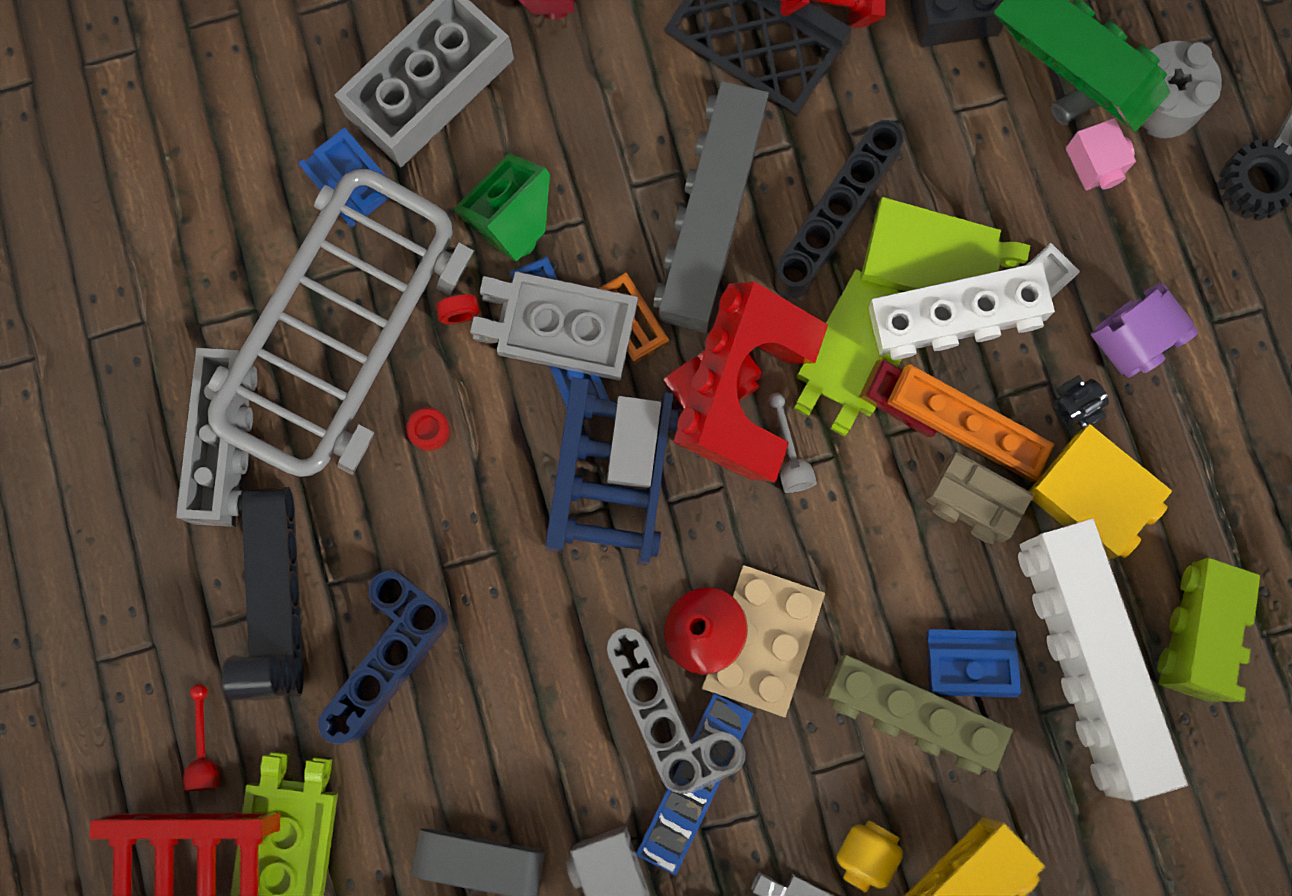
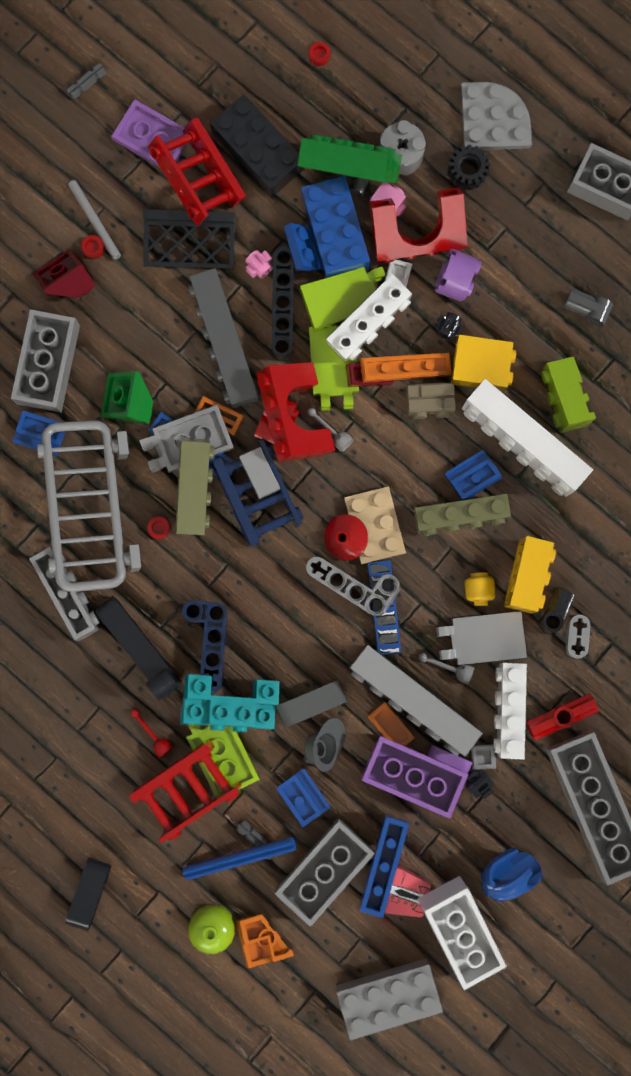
camera: 40 degrees left, 5 degrees up
red tile [436,294,480,324] -> none
none -> olive brick [175,438,214,535]
none -> teal bracket [180,674,280,732]
none -> bright pink gear [245,250,273,279]
none -> blue plate [284,223,322,272]
none -> blue brick [301,176,370,278]
none -> arch [369,188,467,263]

